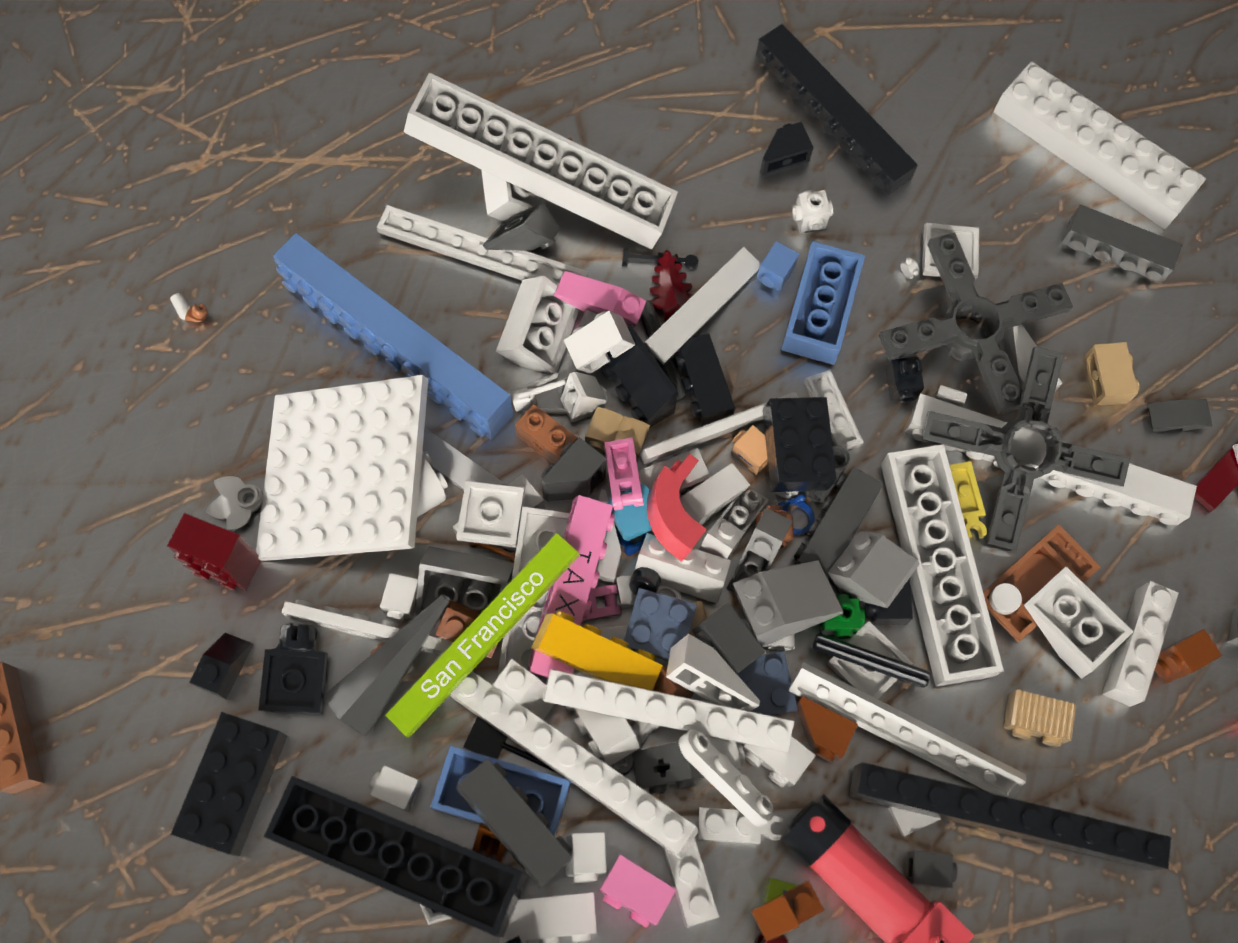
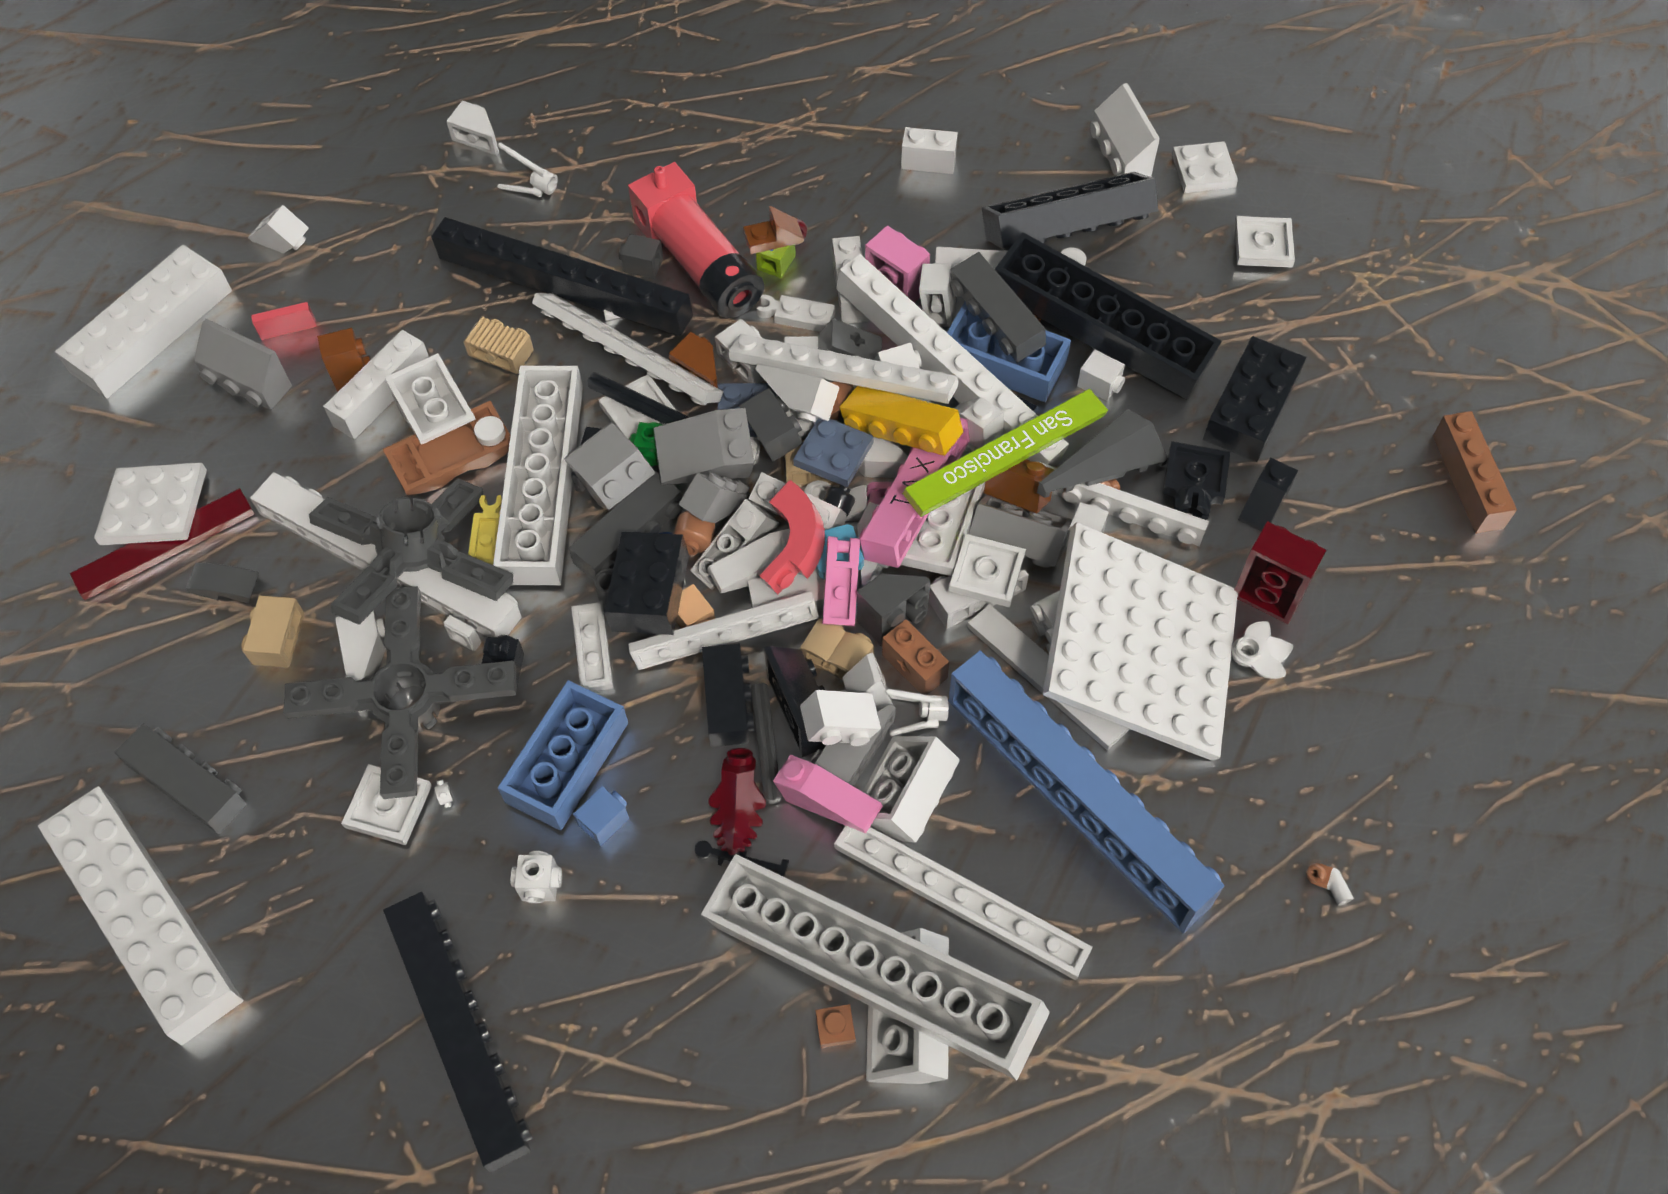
camera: 165 degrees left, 10 degrees down
dark grey slope [483,202,561,251] -> none
white tile [644,247,761,364] -> none
white plate [679,730,773,826] -> none
black slope [760,122,814,176] -> none

